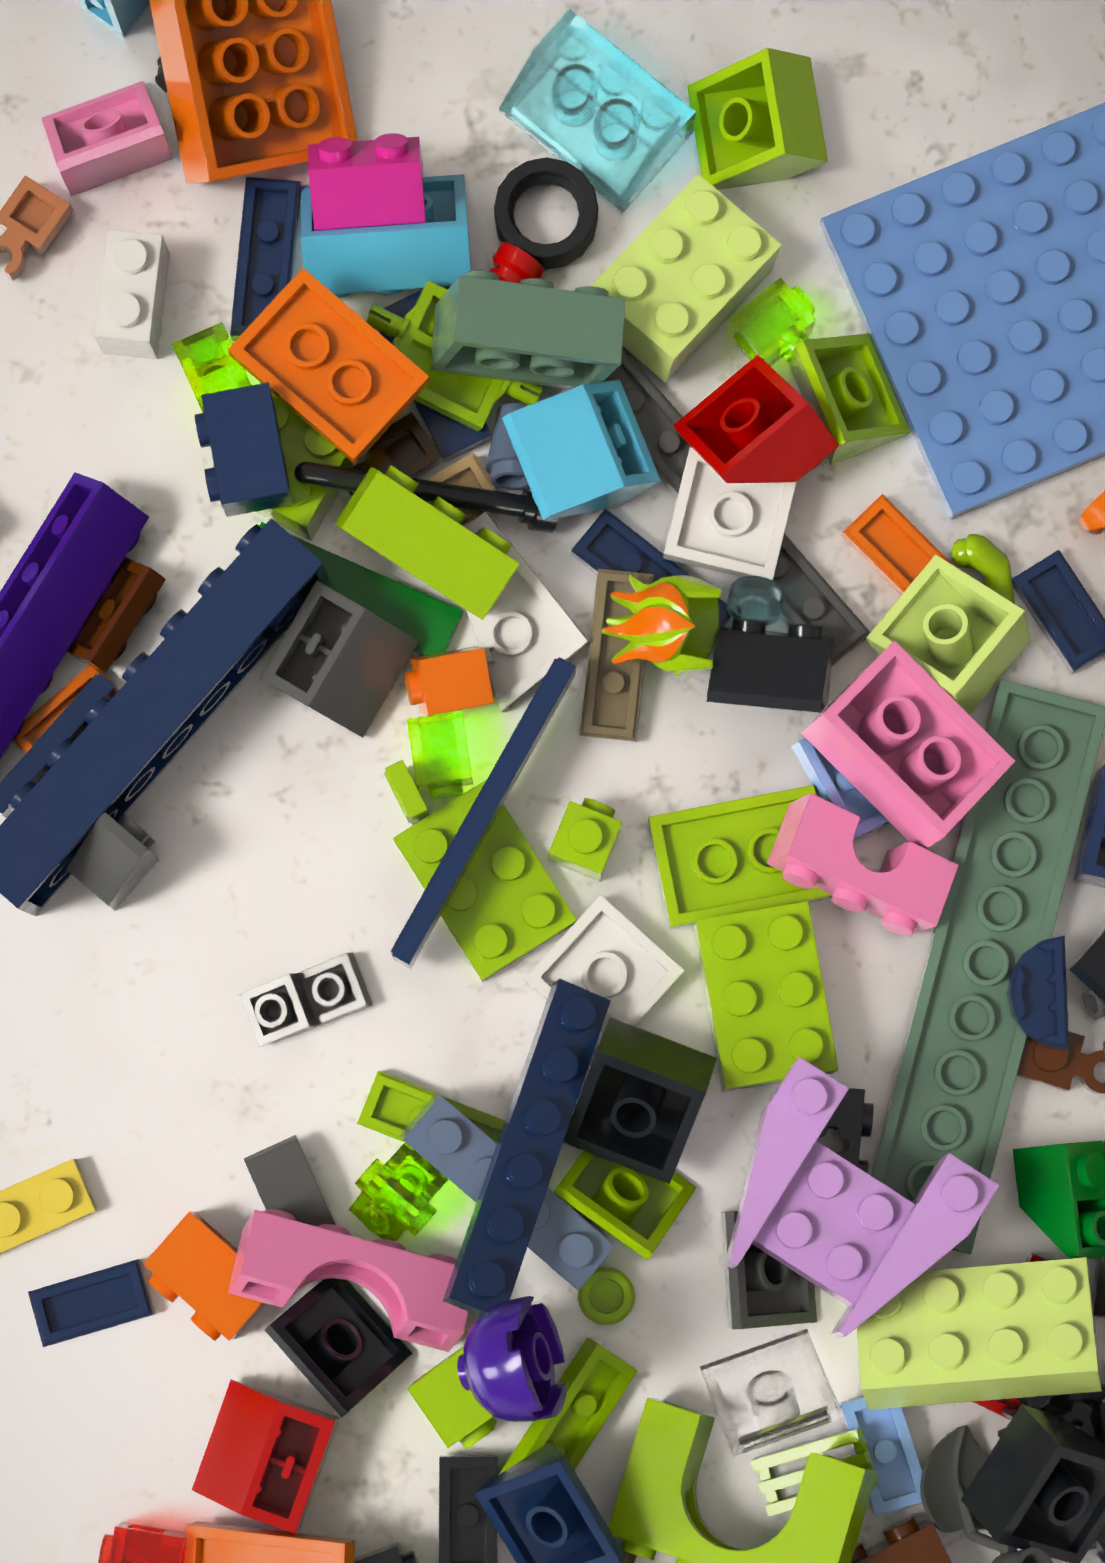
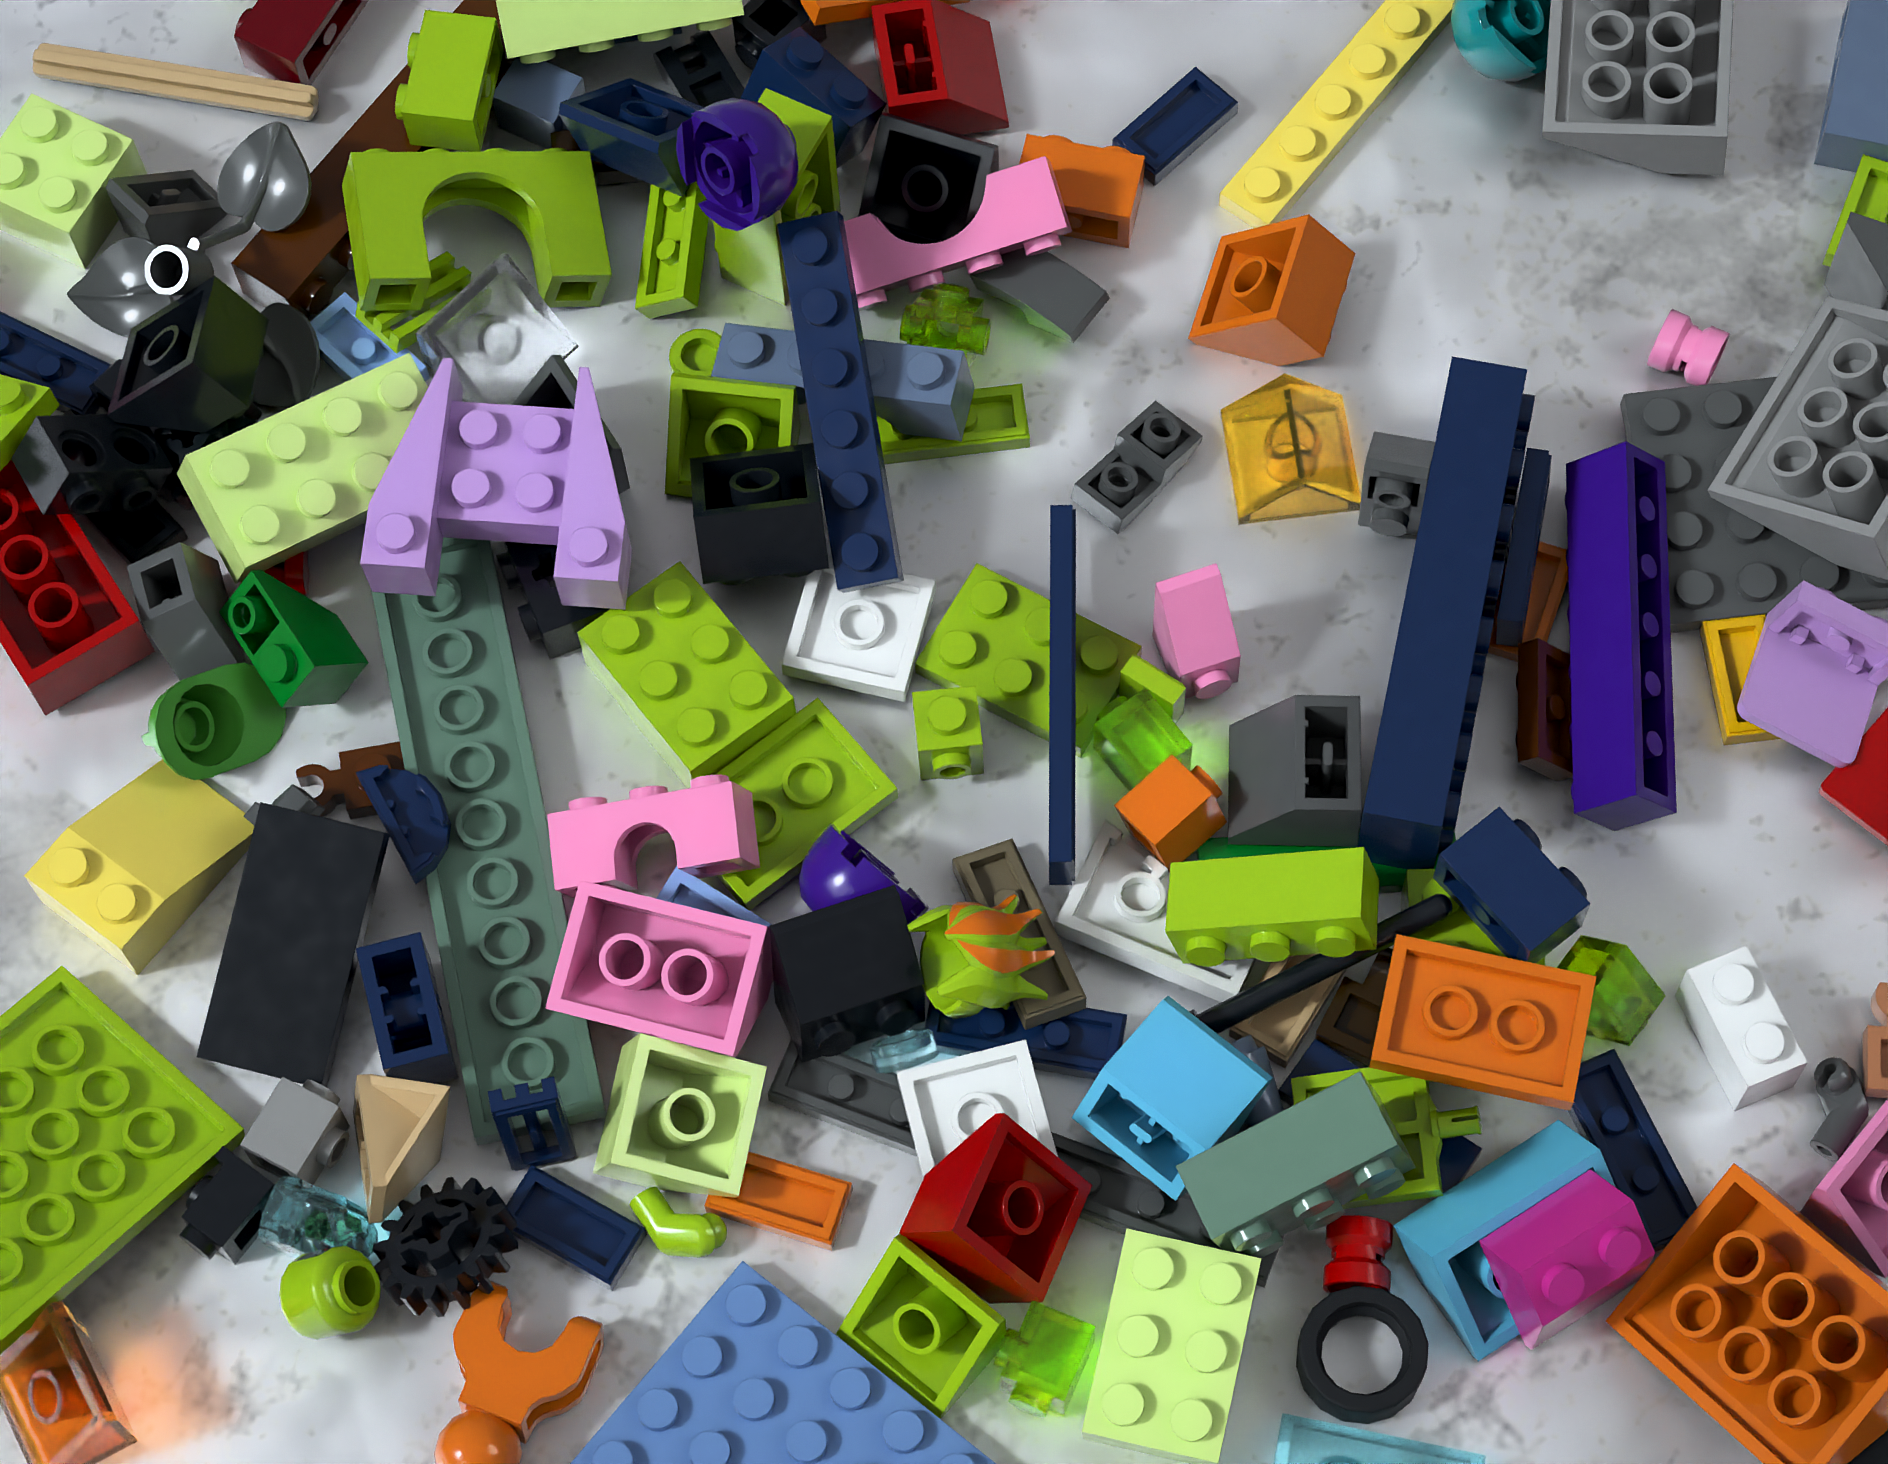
camera: 155 degrees right, 15 degrees down
none -> dark blue tile [487,1077,577,1171]
none -> dark blue brick [740,27,887,168]
none -> dark purple cylinder [799,823,929,924]
none -> bright pink slope [1152,563,1241,699]
none -> orange slope [1188,214,1356,366]
none -> clear yellow slope [1220,373,1361,525]
none -> dark grey arm [1810,1057,1869,1161]

